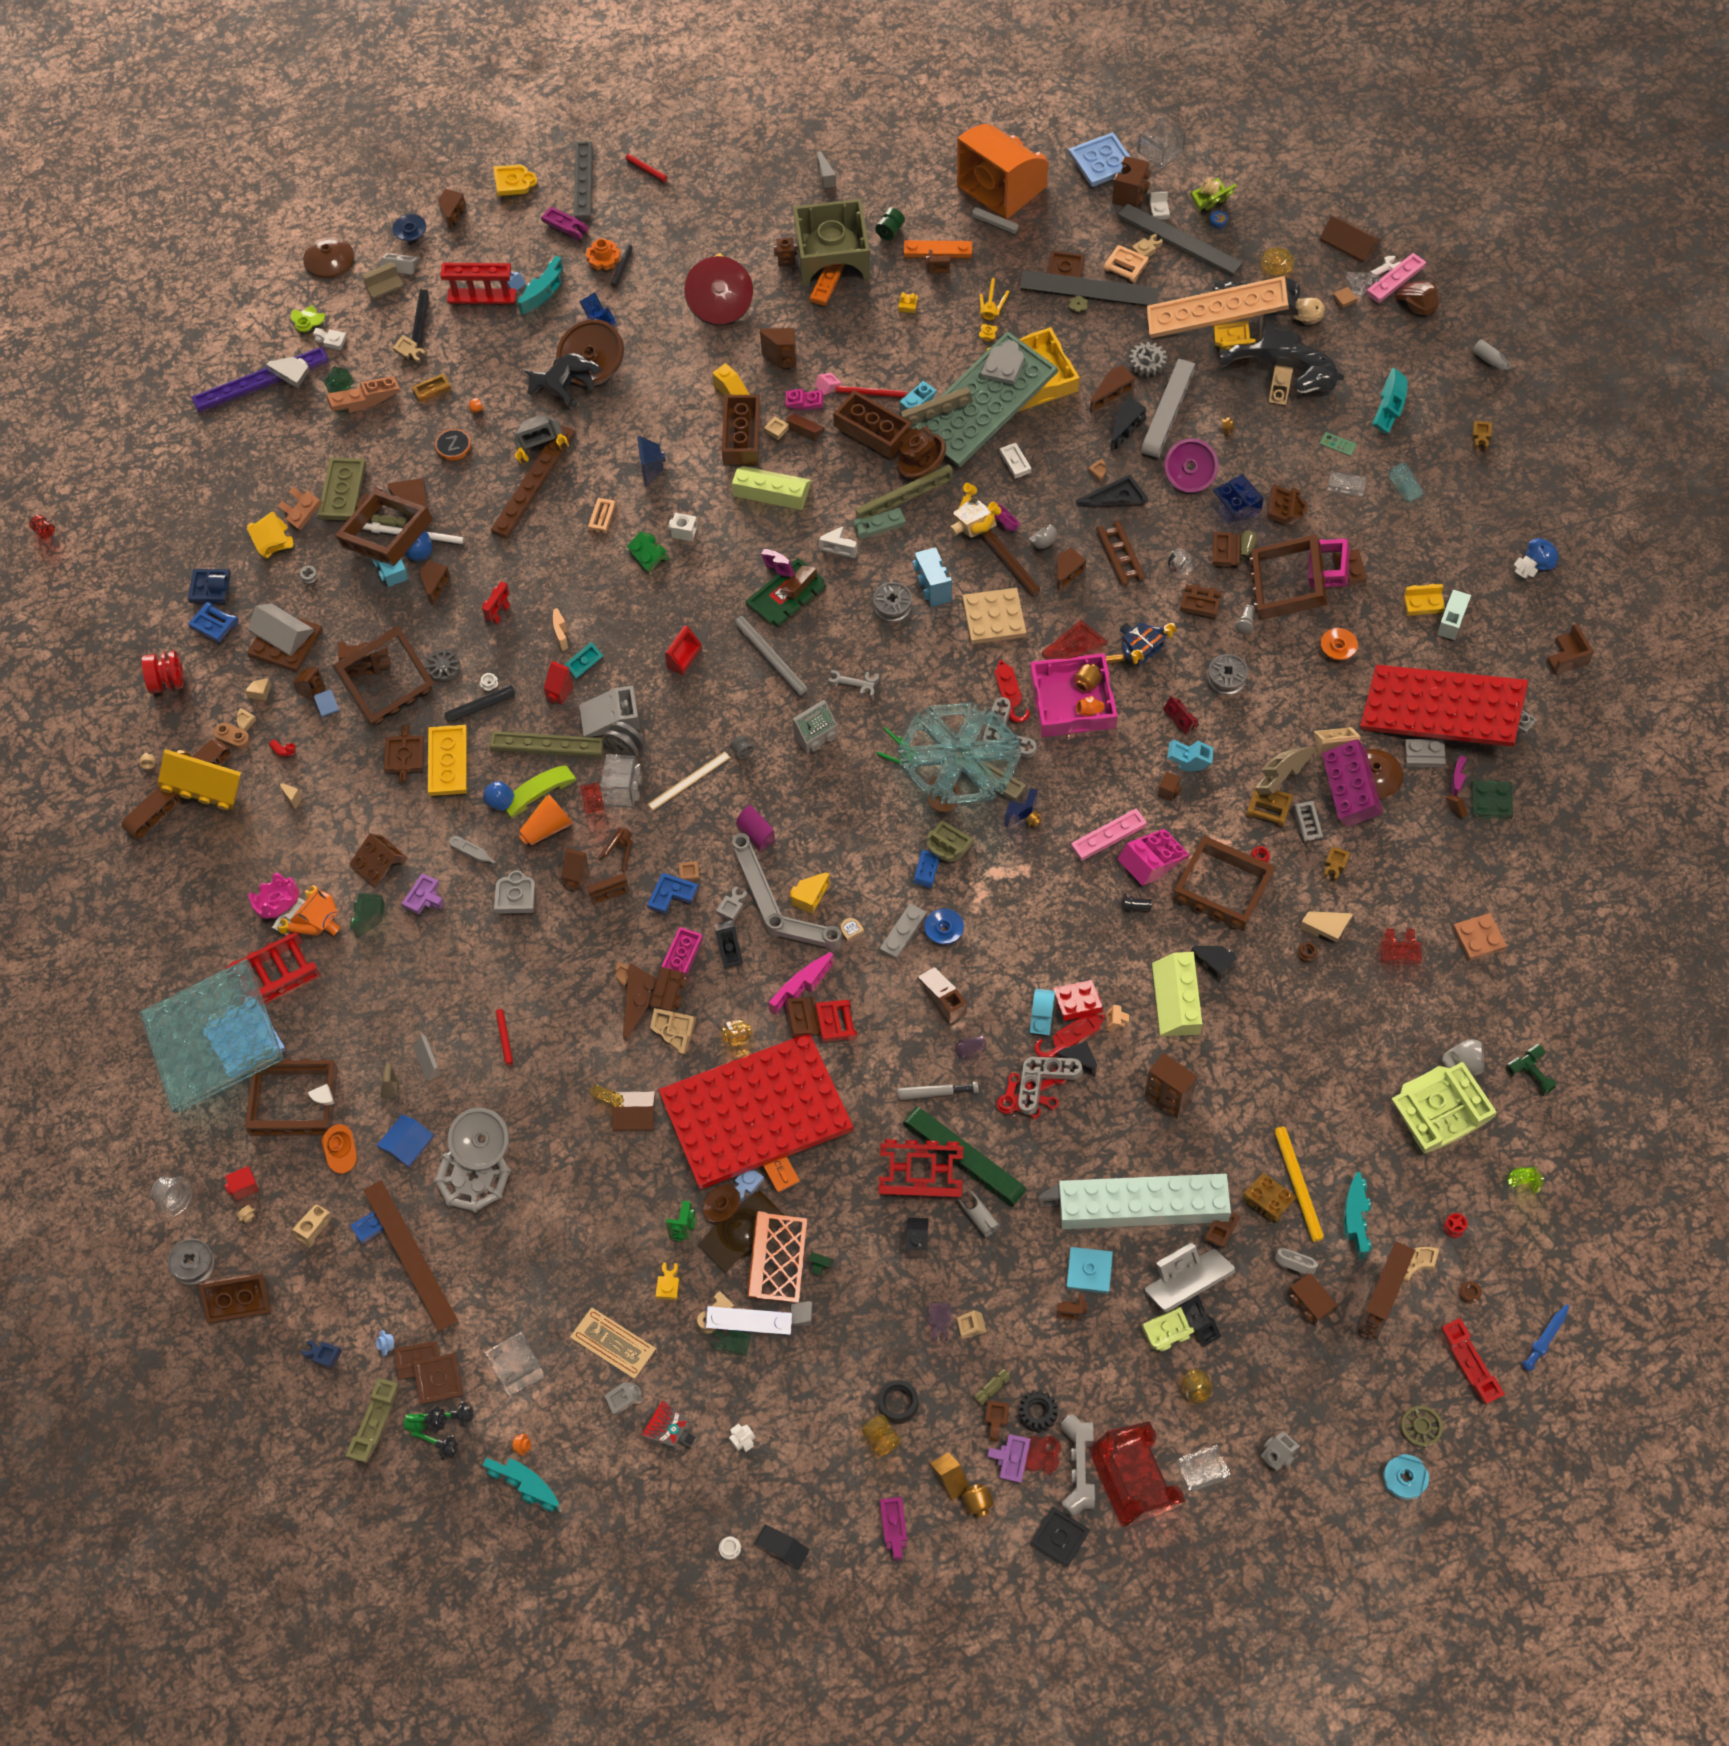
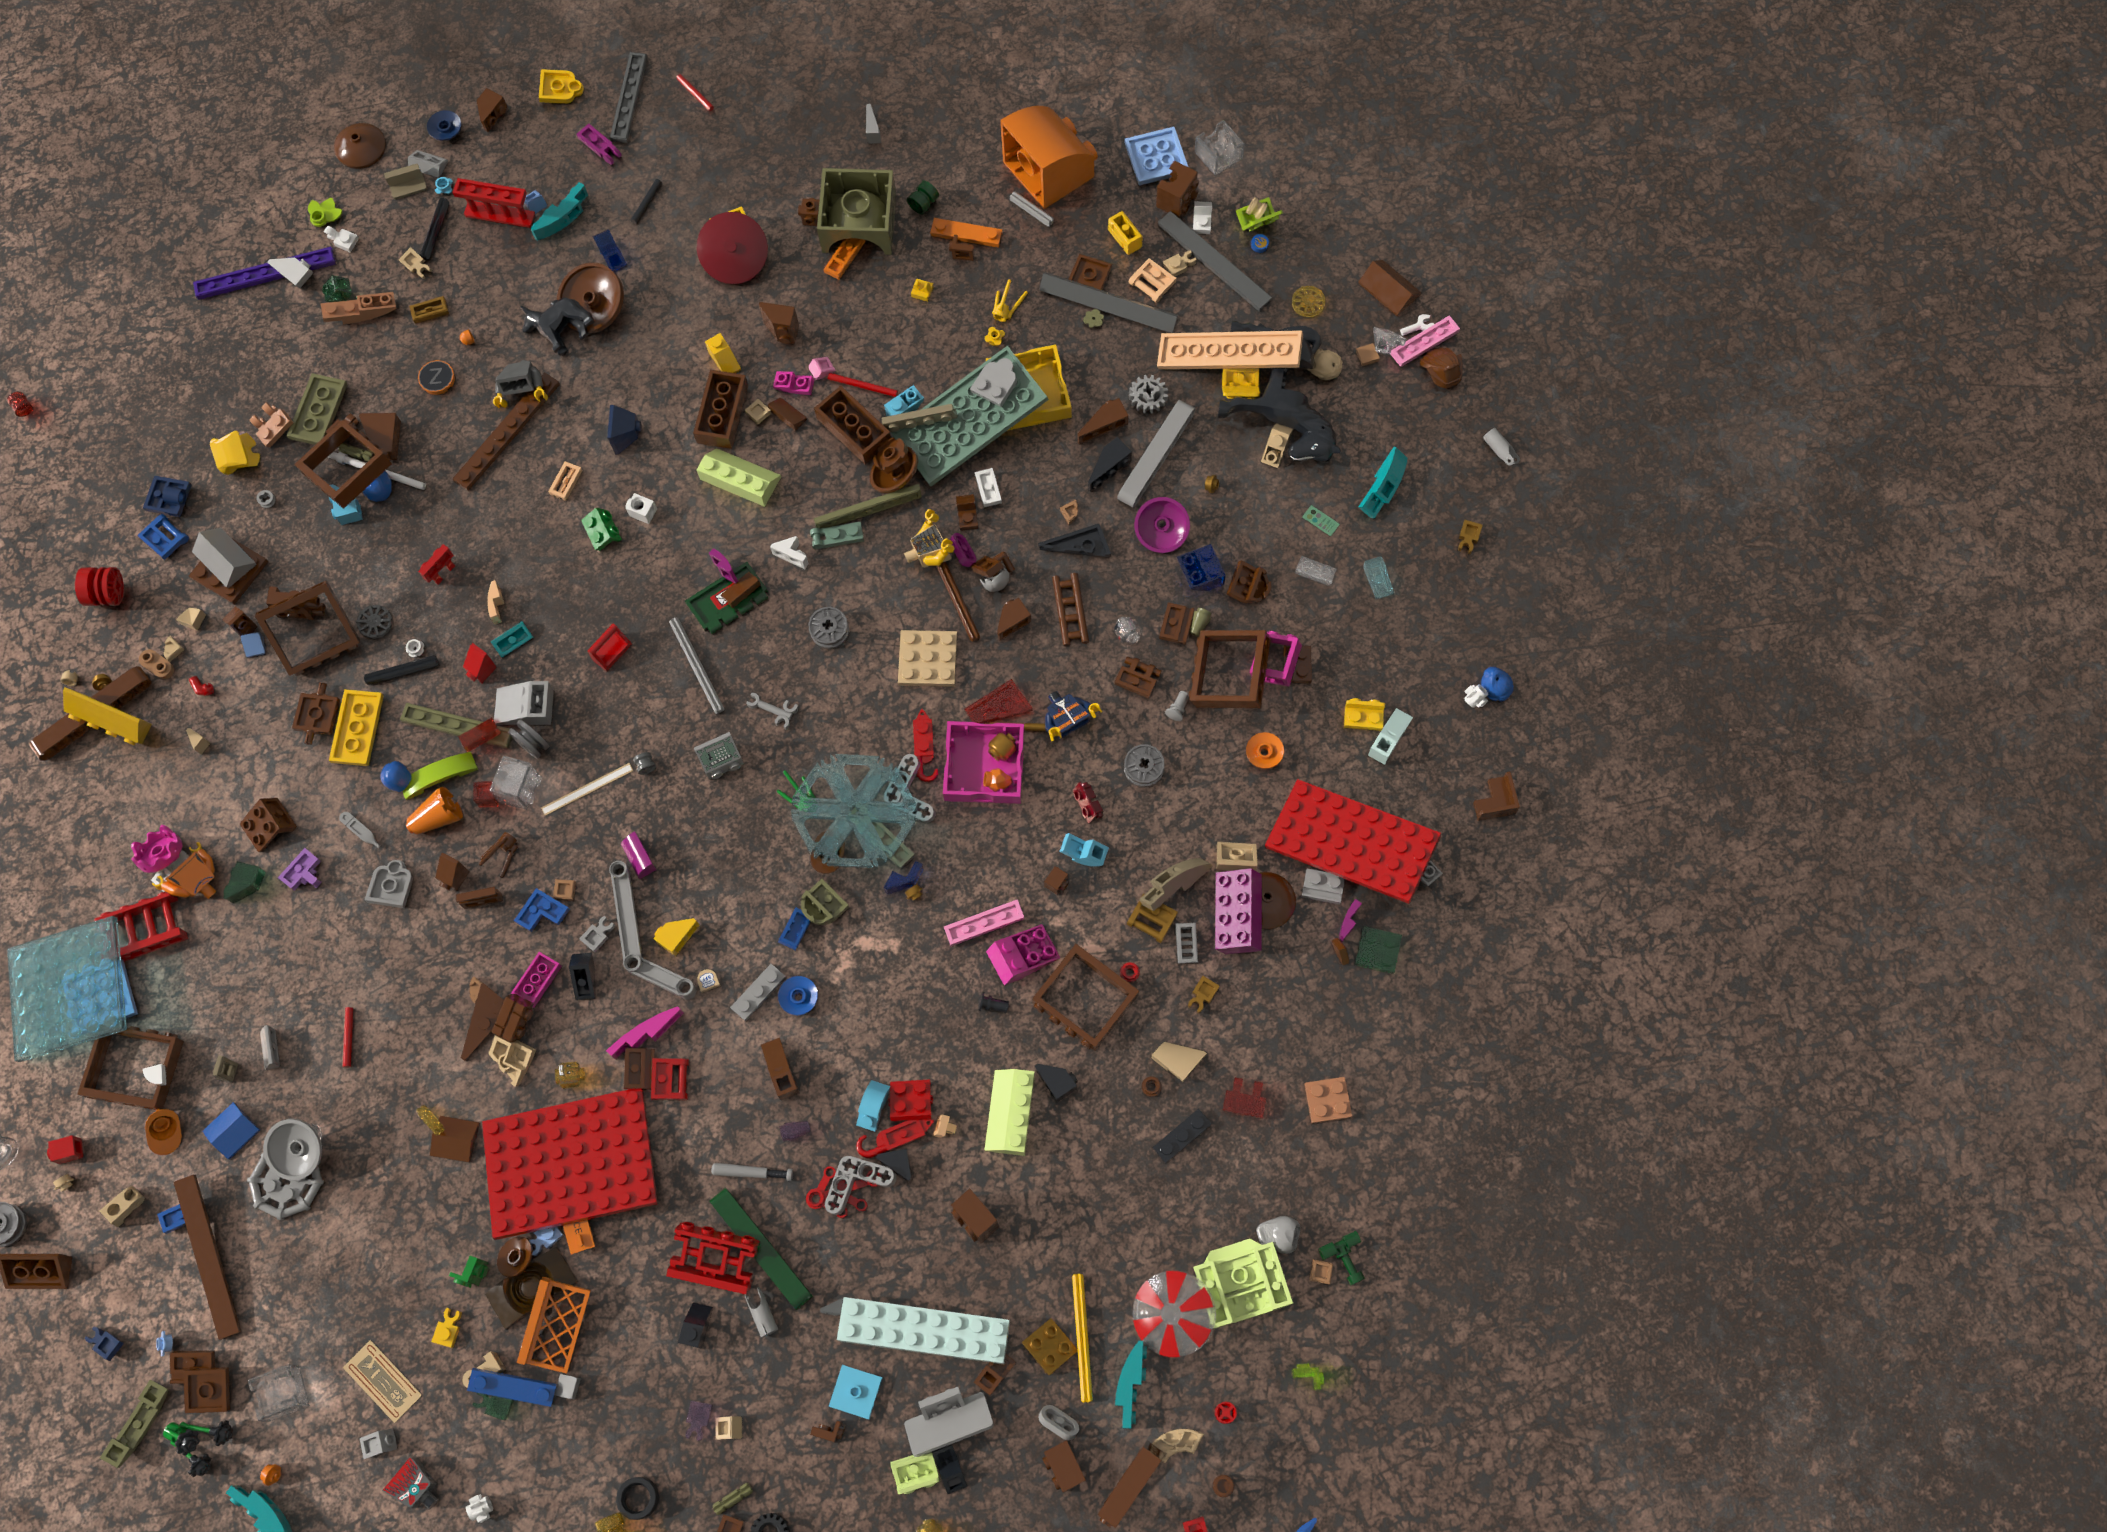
camera: 10 degrees right, 10 degrees up
reddish brown slope [420,560,450,605] -> none
orange plant [586,238,621,270] -> none
dark green tile [809,1252,834,1275] -> none
dark azure wedge [912,548,952,607] -> none
none -> medium azure plate [435,177,453,194]
none -> clear red slope [458,717,501,752]
none -> reddish brown slope [956,494,978,531]
none -> reddish brown plate [971,552,1015,578]
none -> yellow brick [1108,211,1143,255]
none -> dish [1133,1271,1216,1357]
none -> black plate [1152,1108,1212,1164]
none -> medium nougat tile [1309,1259,1333,1285]

